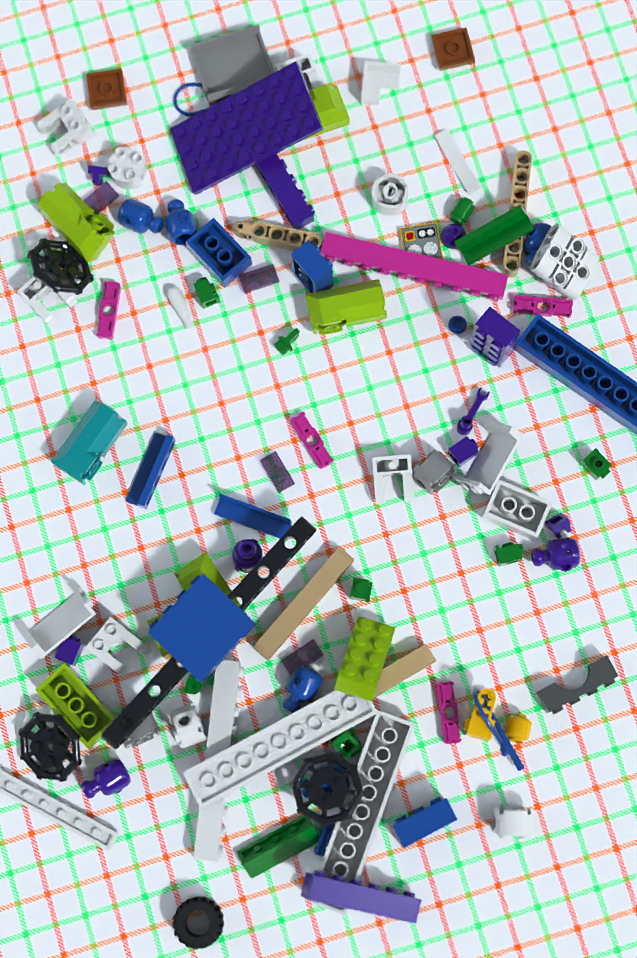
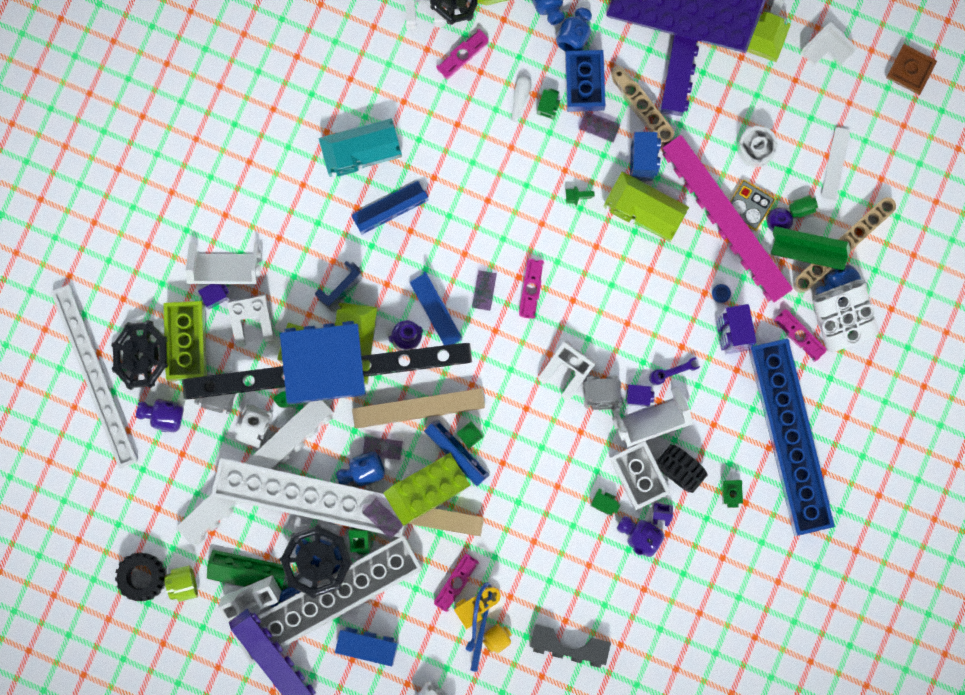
camera: 35 degrees right, 5 degrees up
none -> lime piece [164,565,198,602]
none -> white arch [217,575,281,623]
none -> dark blue panel [315,261,362,311]
none -> clear purple tile [362,498,403,539]
none -> blue brick [424,420,490,487]
none -> black tyre [656,444,708,493]

